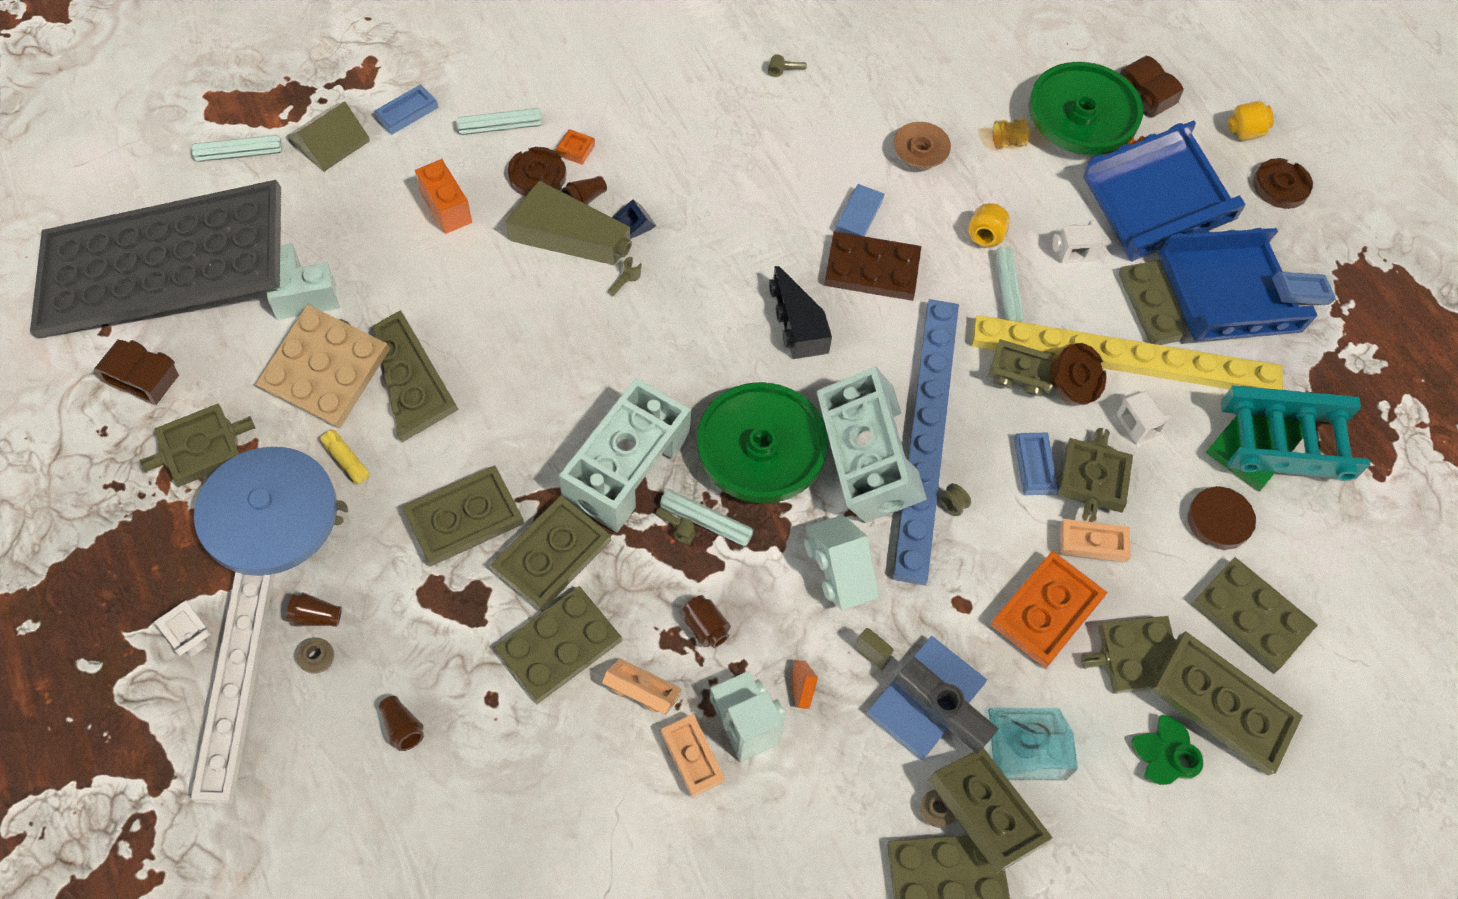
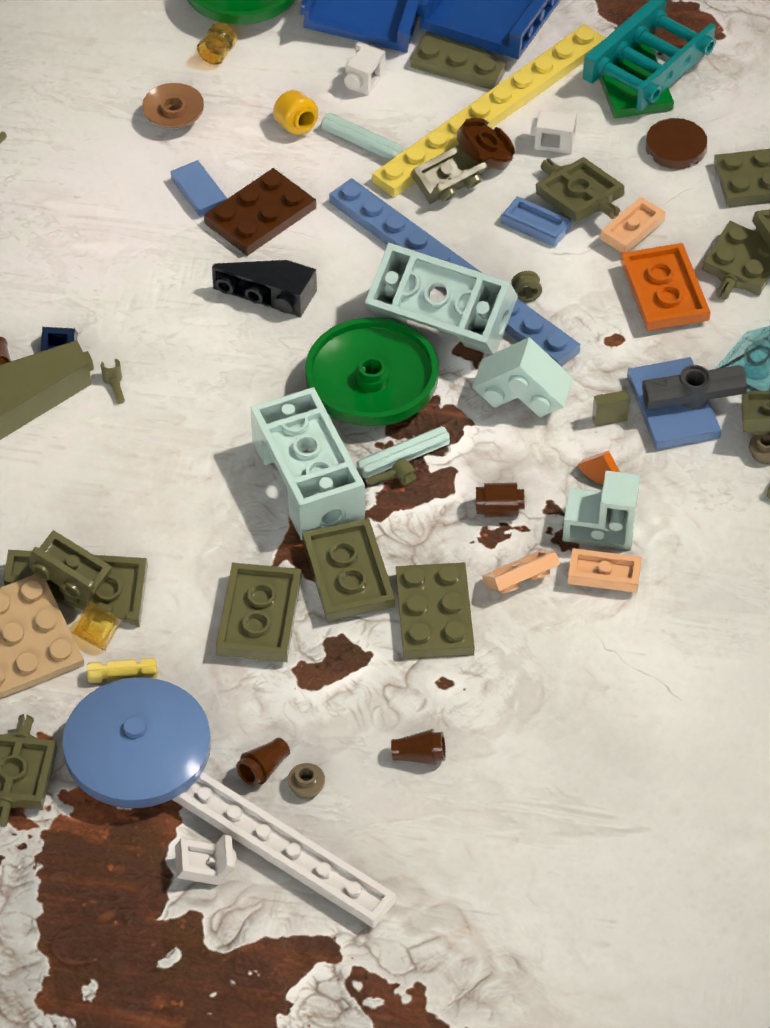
camera: 50 degrees left, 10 degrees down
none -> olive bracket [29,530,112,604]
none -> clear yellow tile [72,602,122,651]

